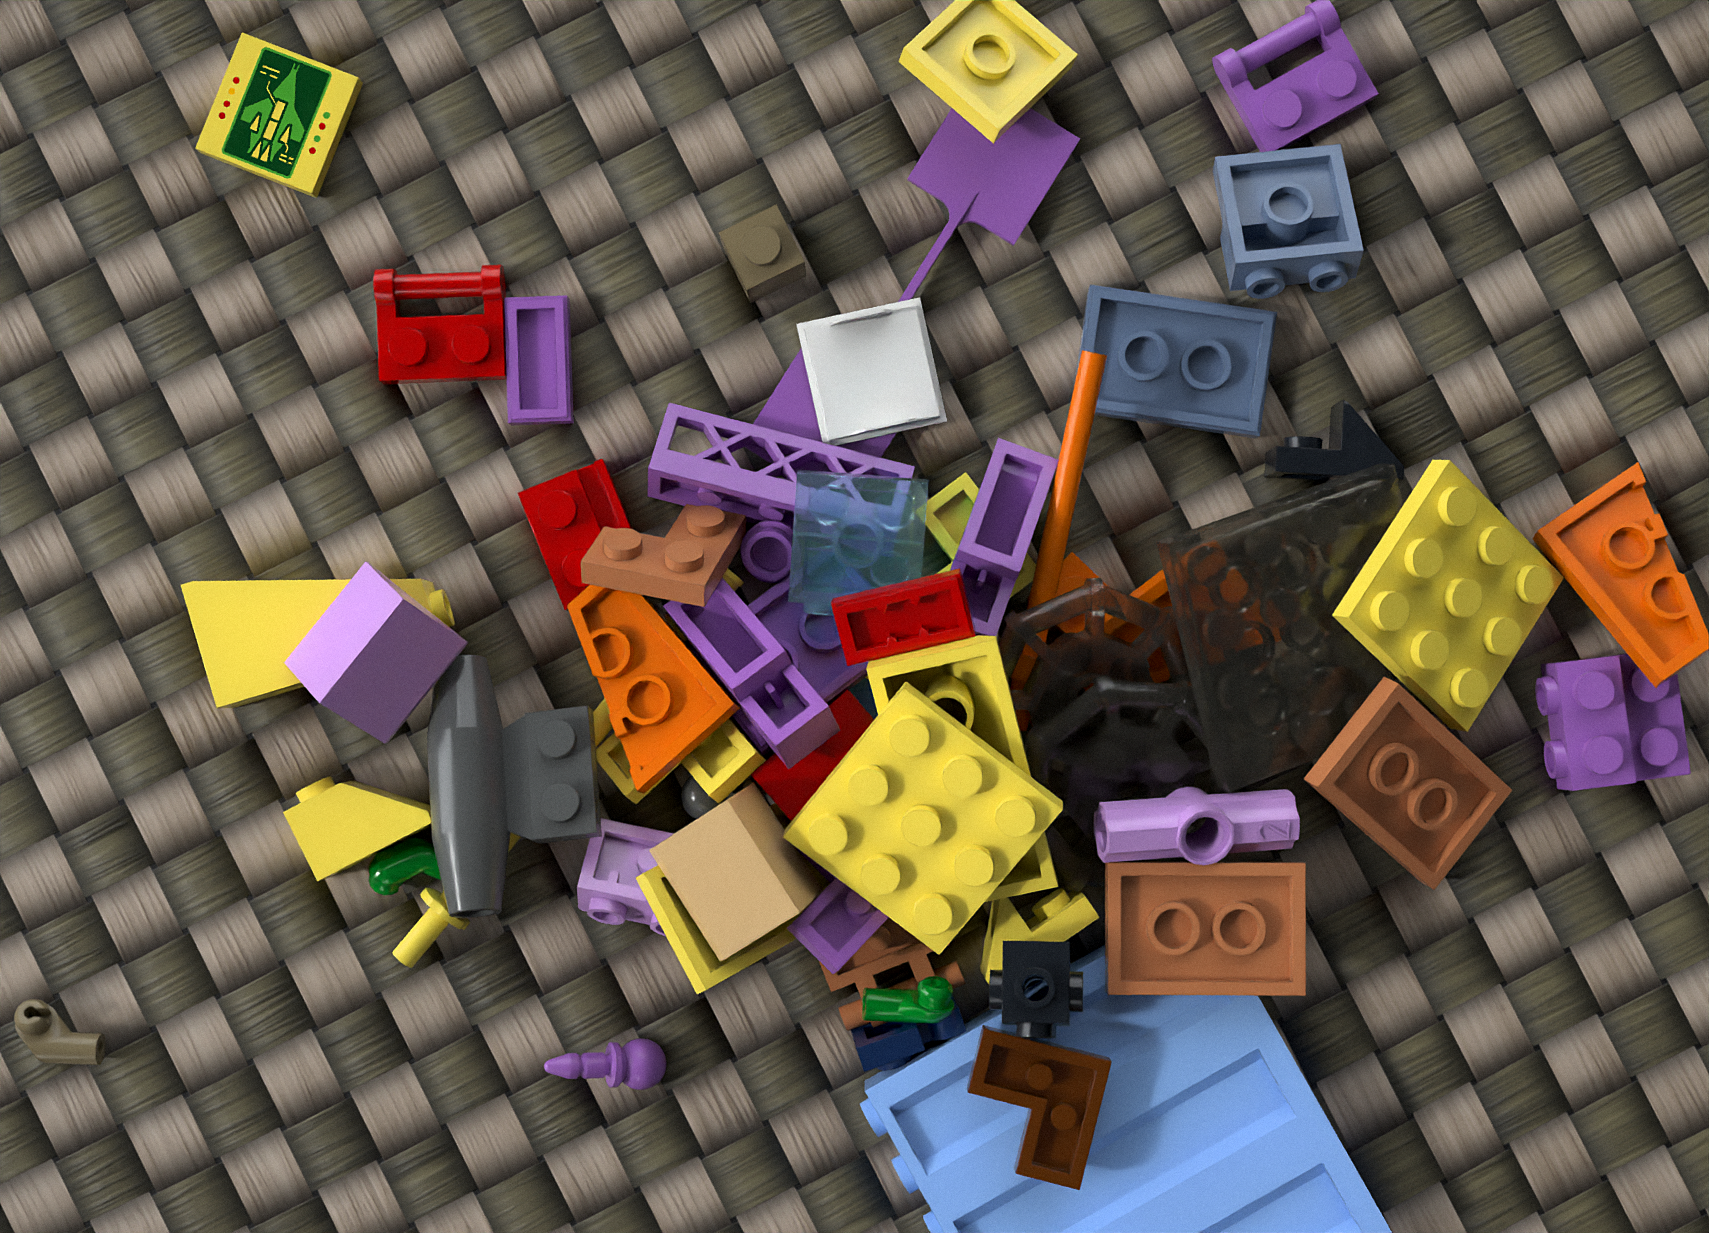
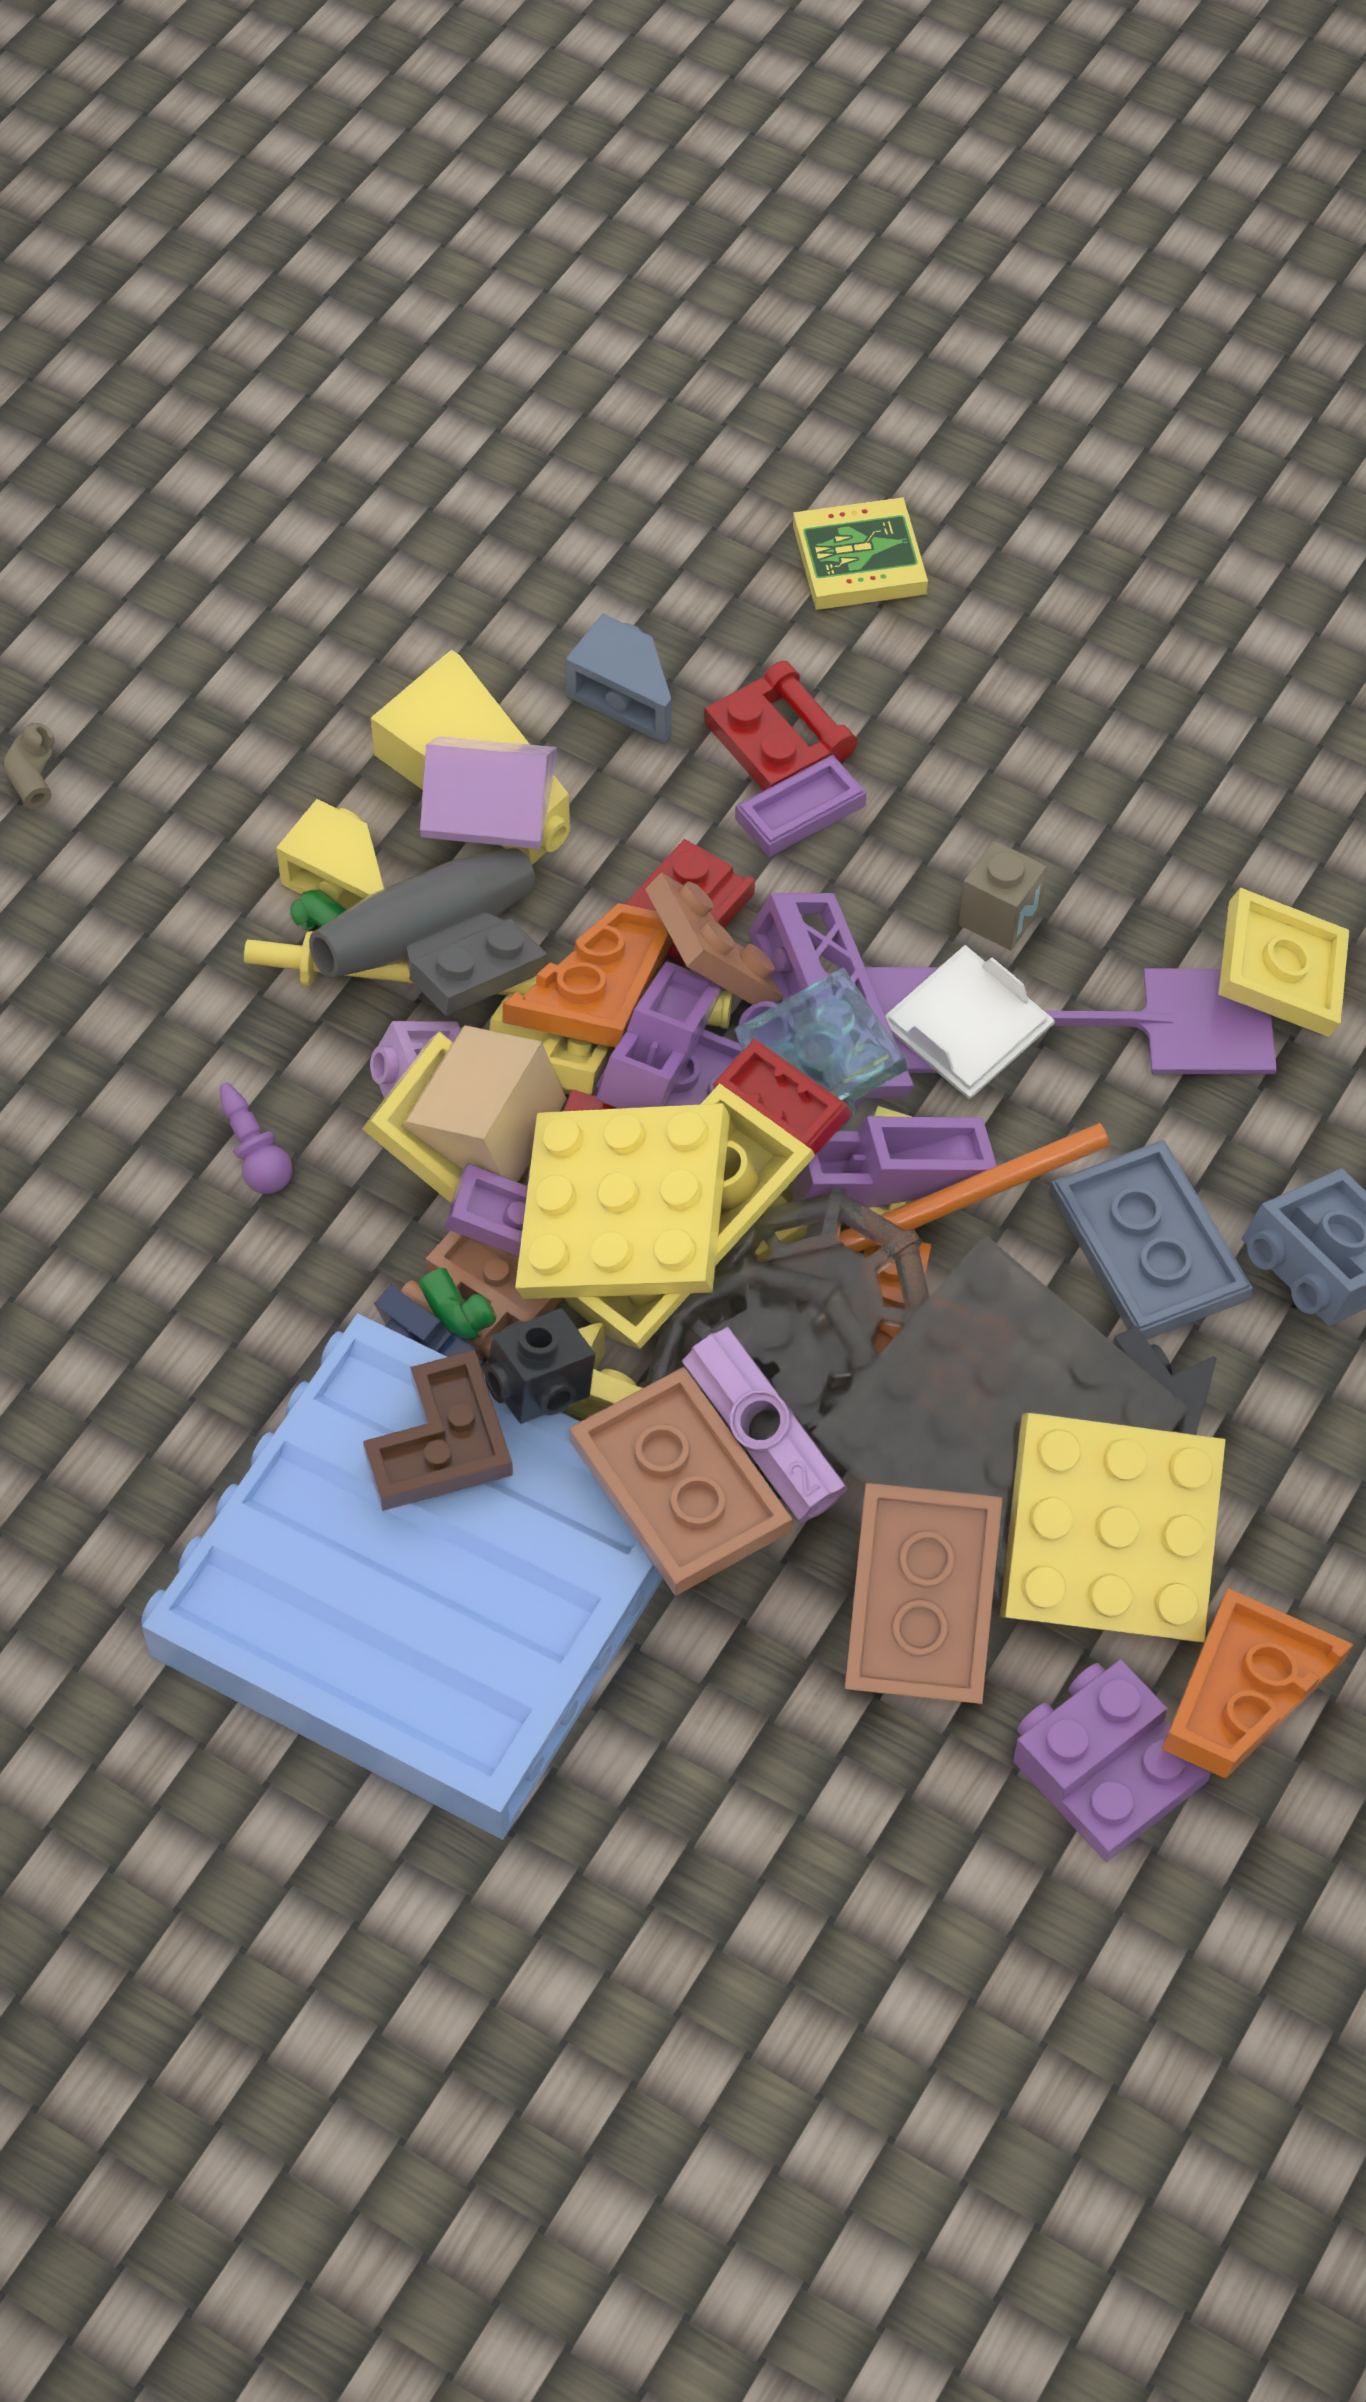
camera: 55 degrees right, 30 degrees down
none -> sand blue slope [565,614,672,744]

